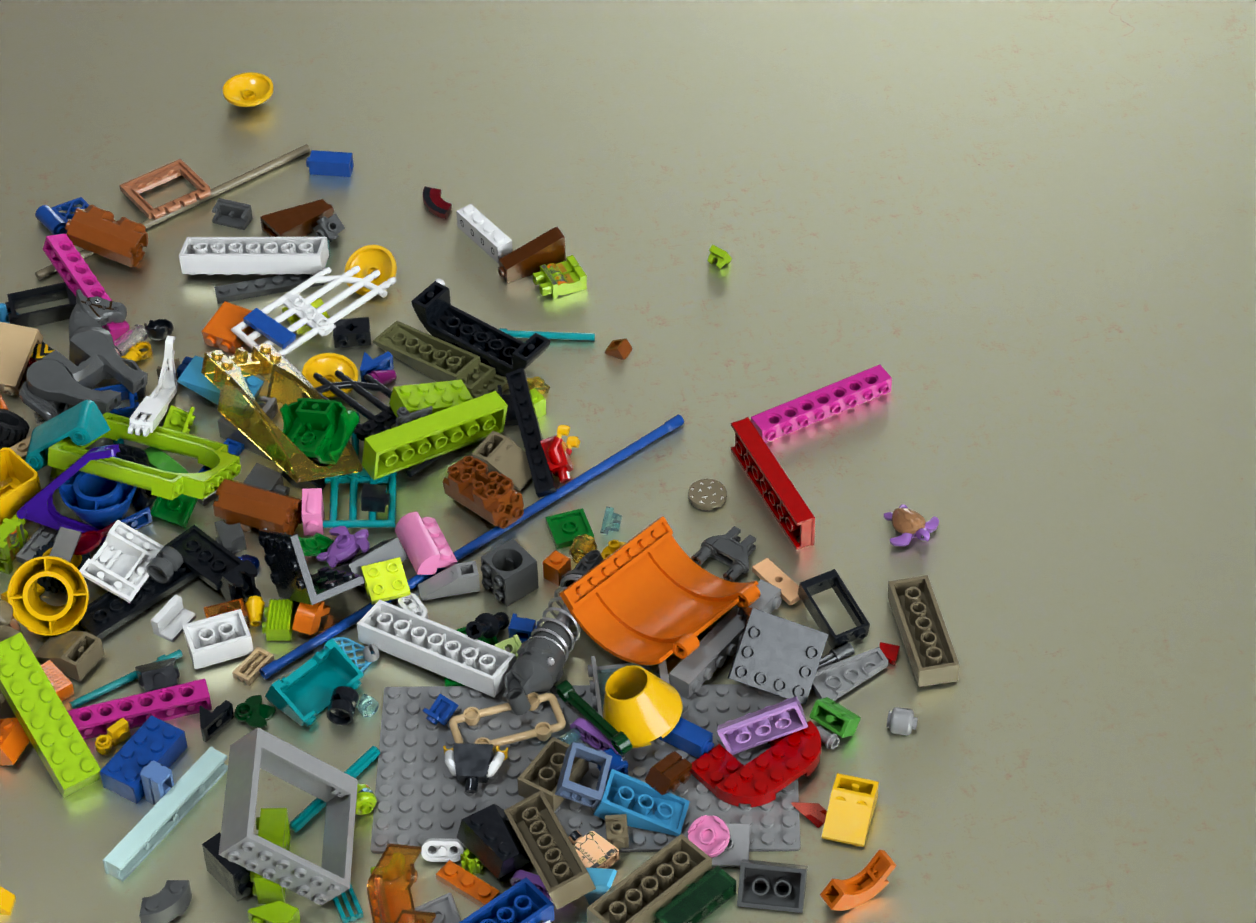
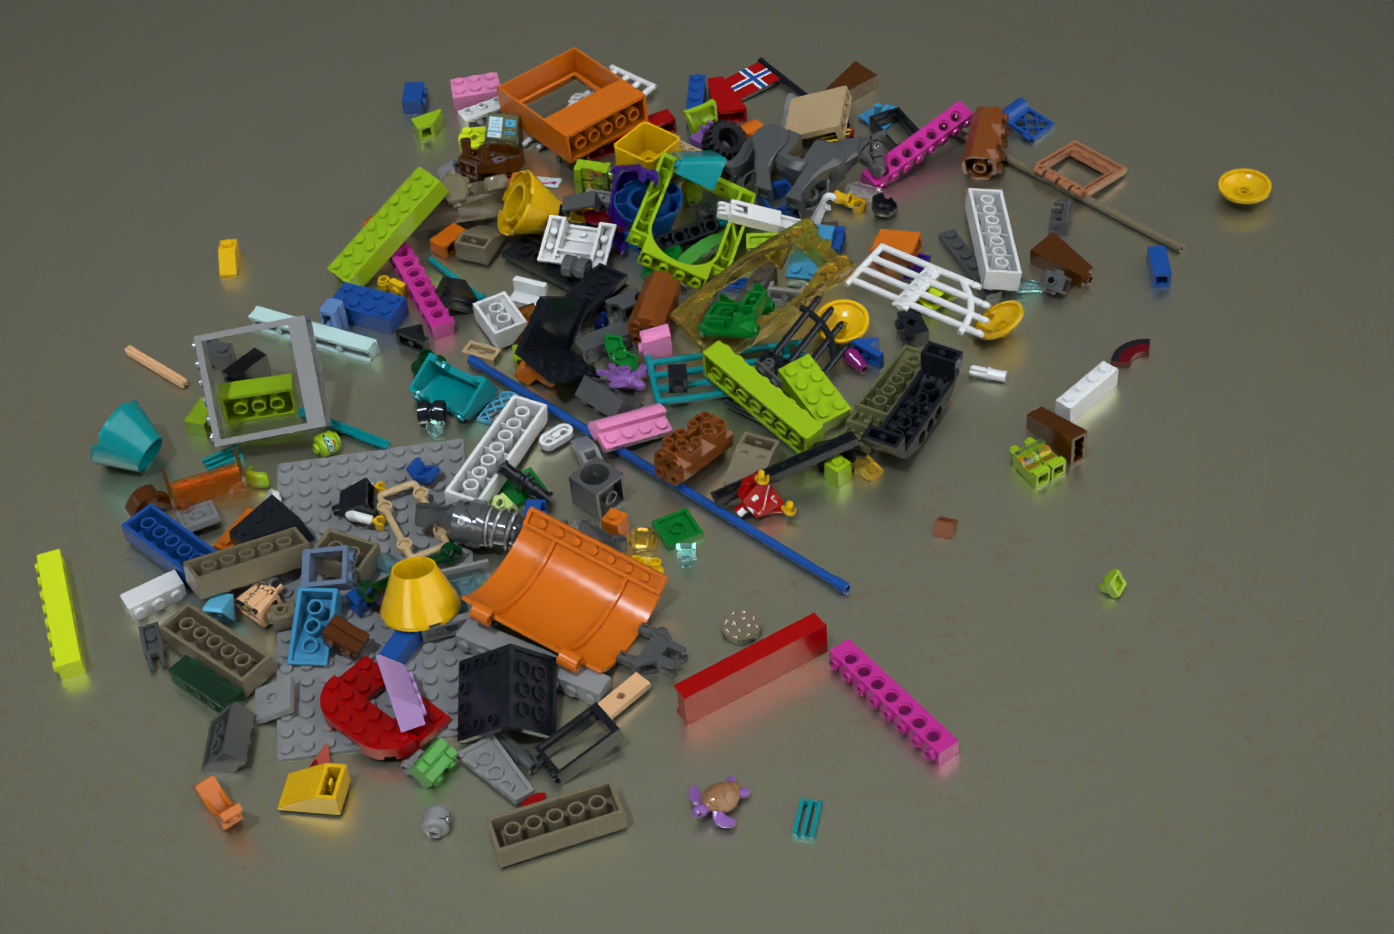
camera: 85 degrees right, 0 degrees up
blue tile [243,308,296,349] -> none
neon yellow plate [361,557,410,605] -> none
teal bar [500,328,595,341] -> none
bright pink tile [688,815,730,858] -> none
none -> teal tile [792,797,823,841]

